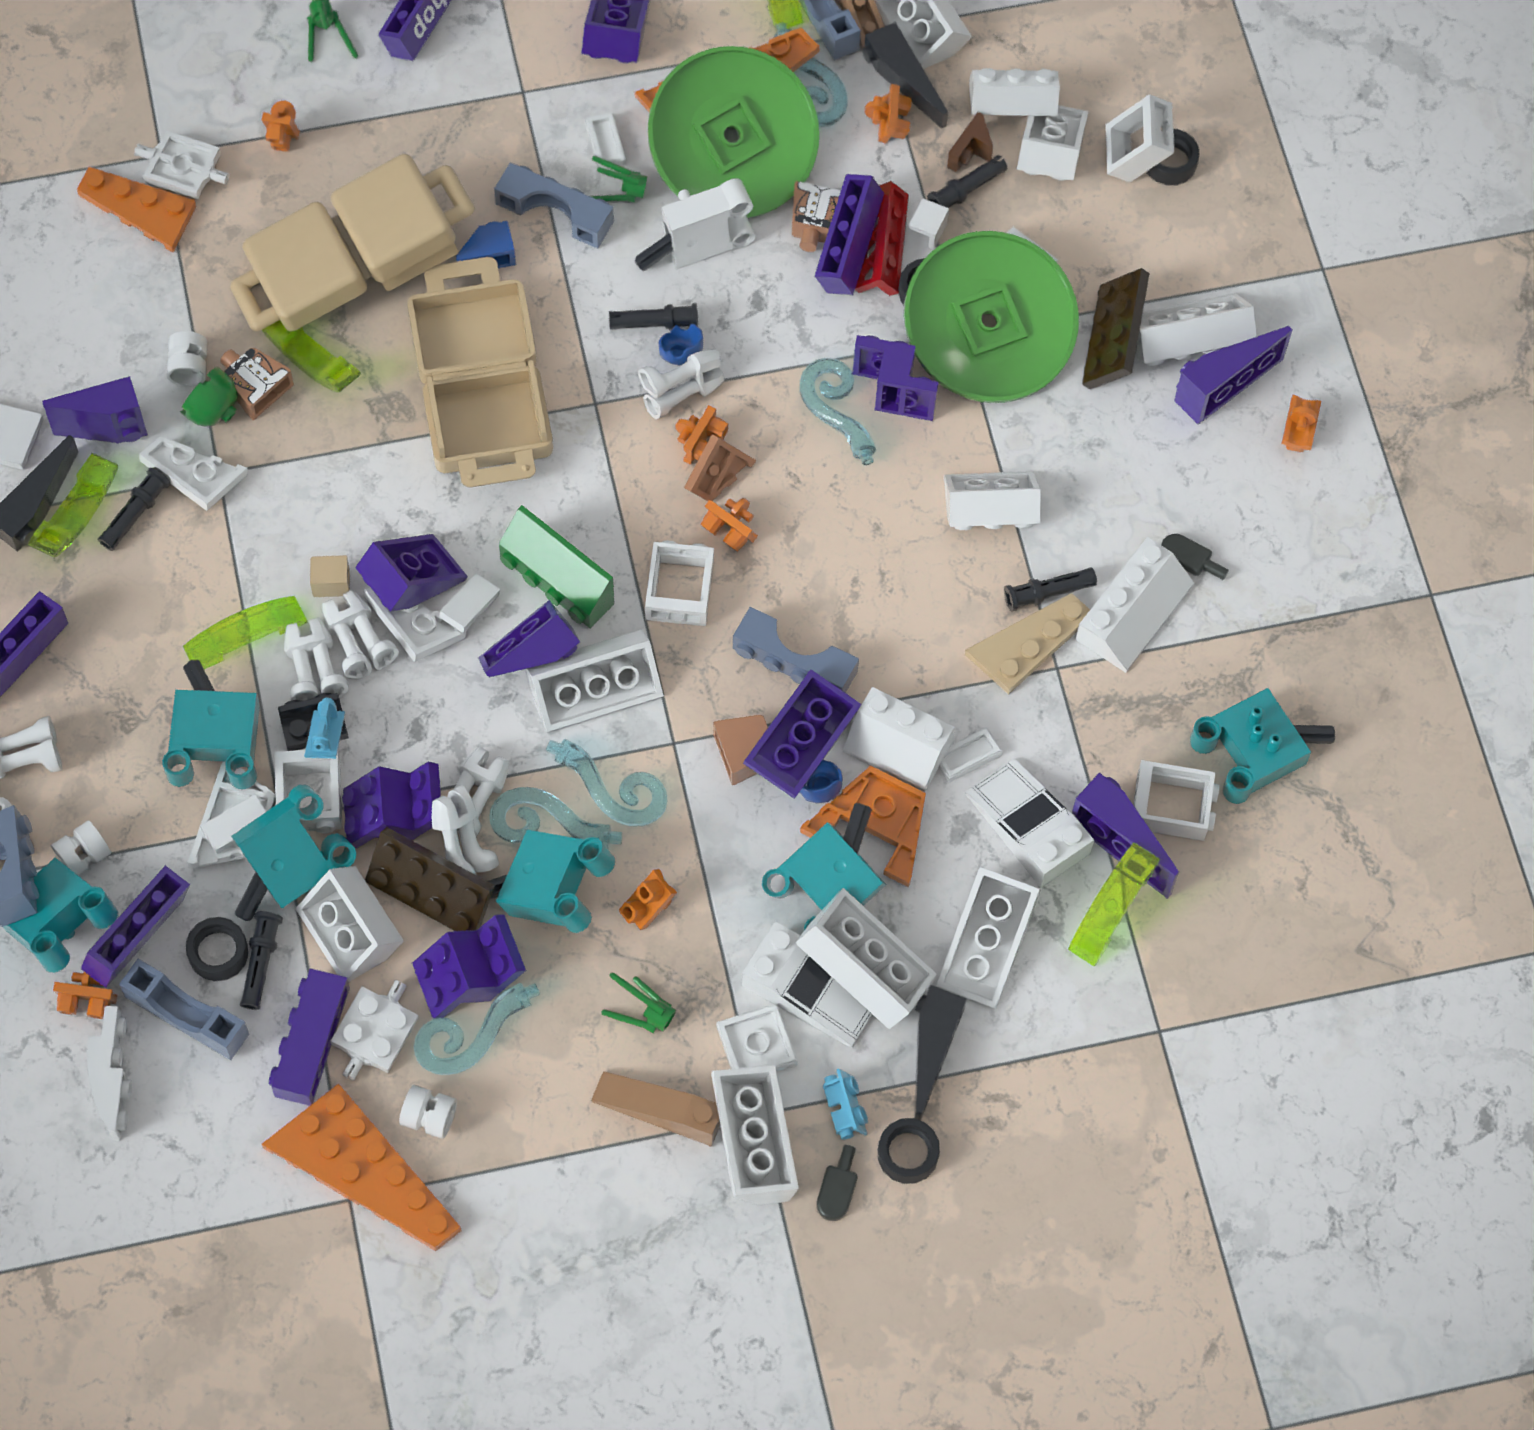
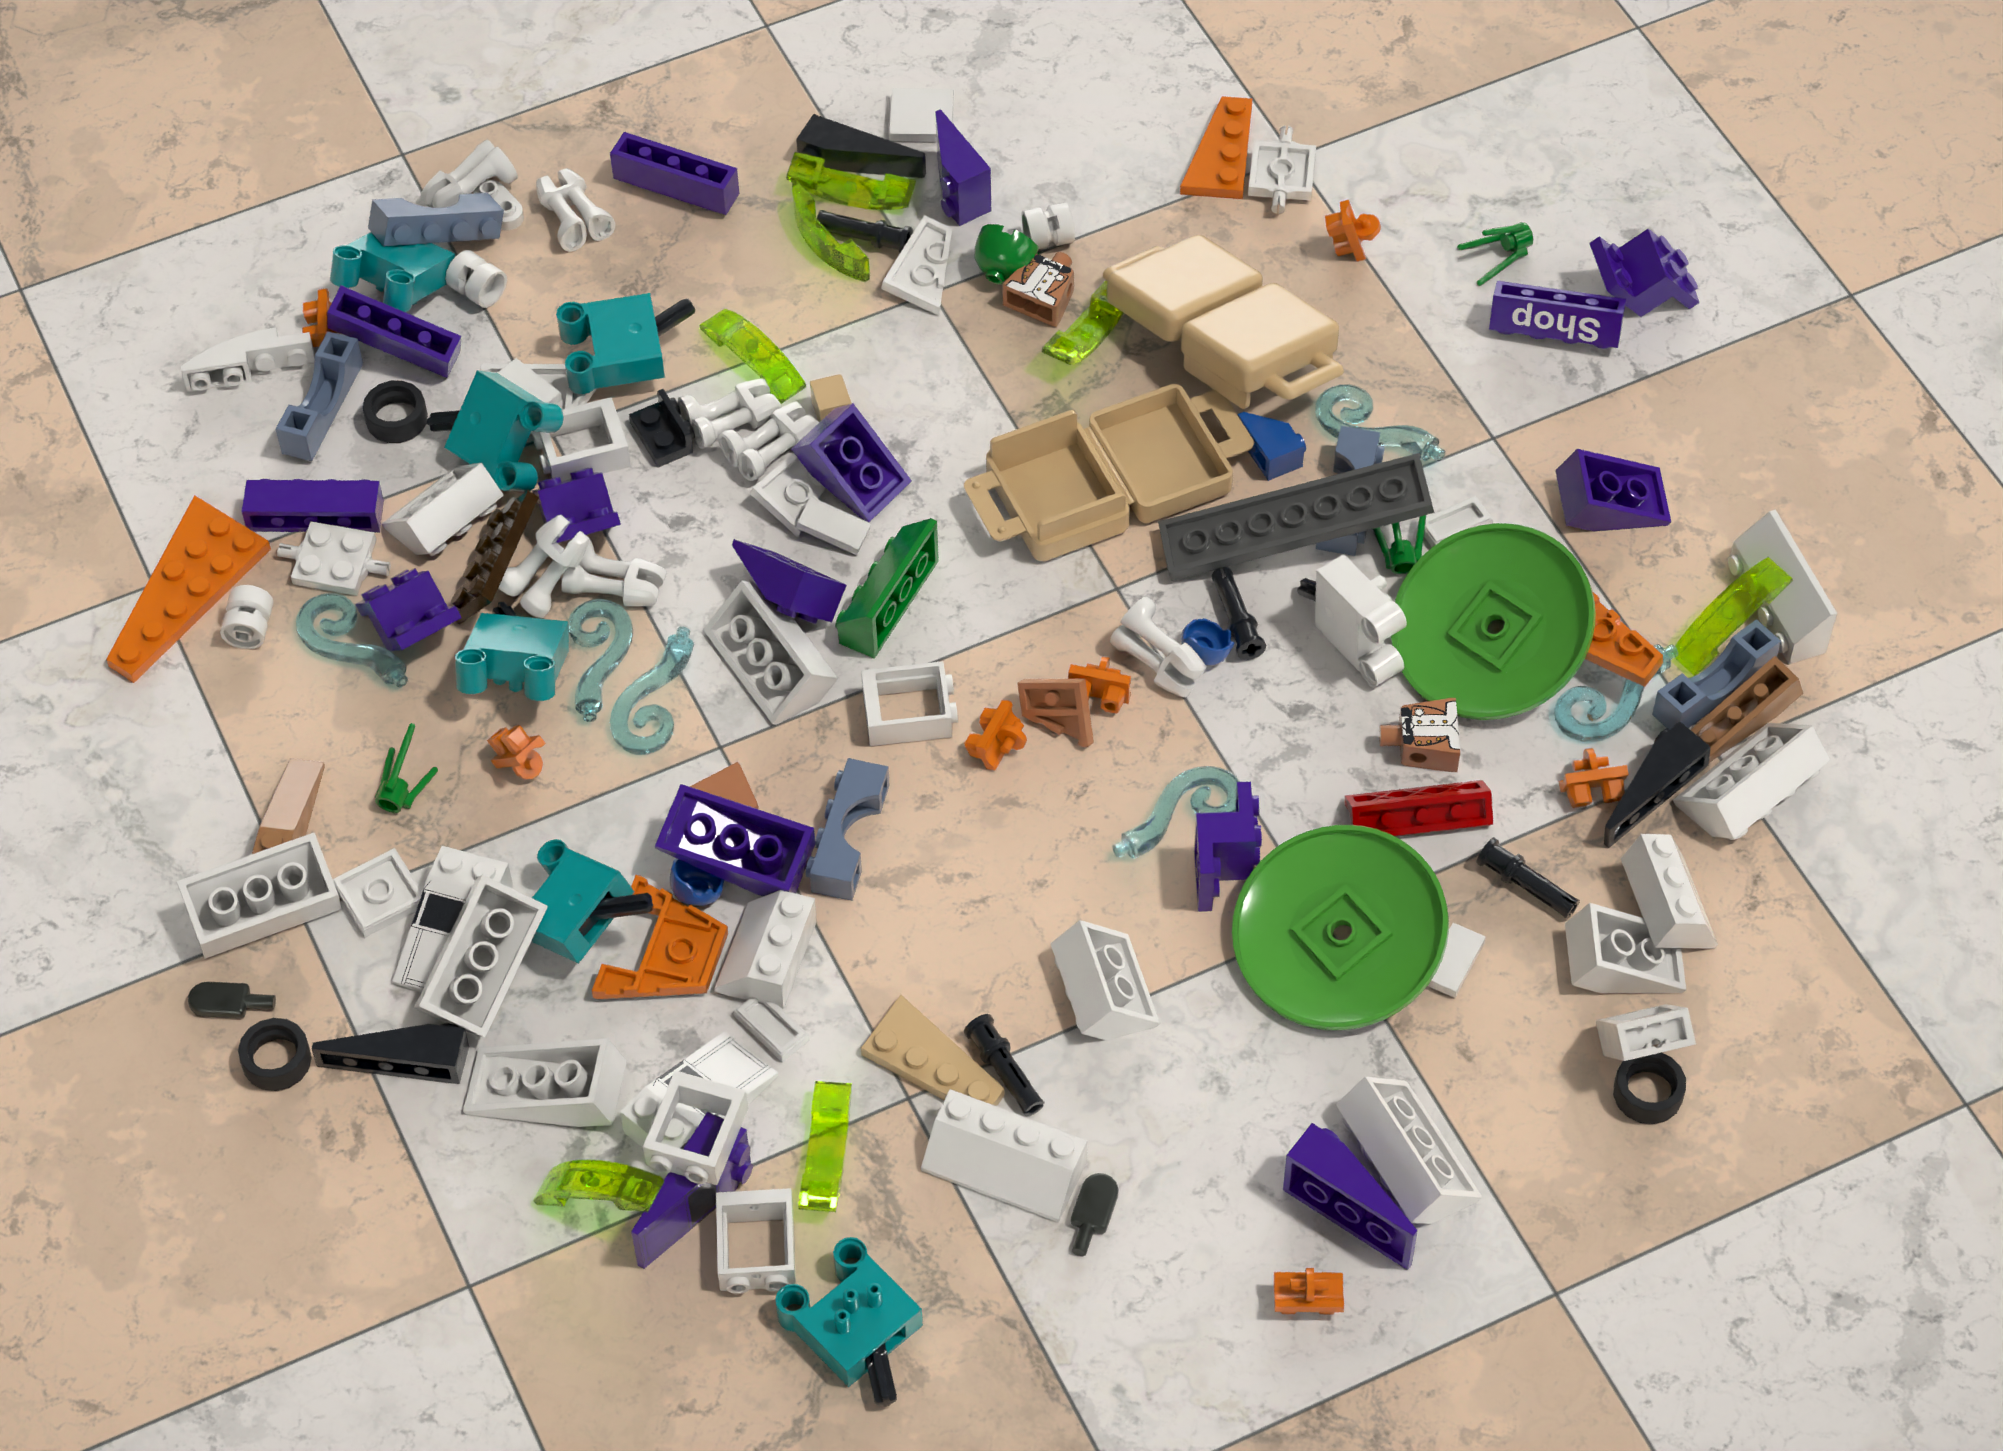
camera: 80 degrees right, 10 degrees down
black pin [240,911,283,1010] -> none
medium azure hinge [304,698,345,759] -> none
dark purple brick [814,174,884,295] -> none
medium azure hinge [823,1069,868,1140] -> none
white panel [909,198,949,250] -> none
reddish brown slope [947,111,993,173] -> none
dark brown plate [1082,268,1150,390] -> none
none -> white window [643,1070,748,1185]
none -> clear neon green slope [792,181,870,282]
none -> clear neon green slope [798,1081,852,1212]
none -> dark grey plate [1158,453,1434,581]
none -> clear light blue plant [1315,384,1445,462]

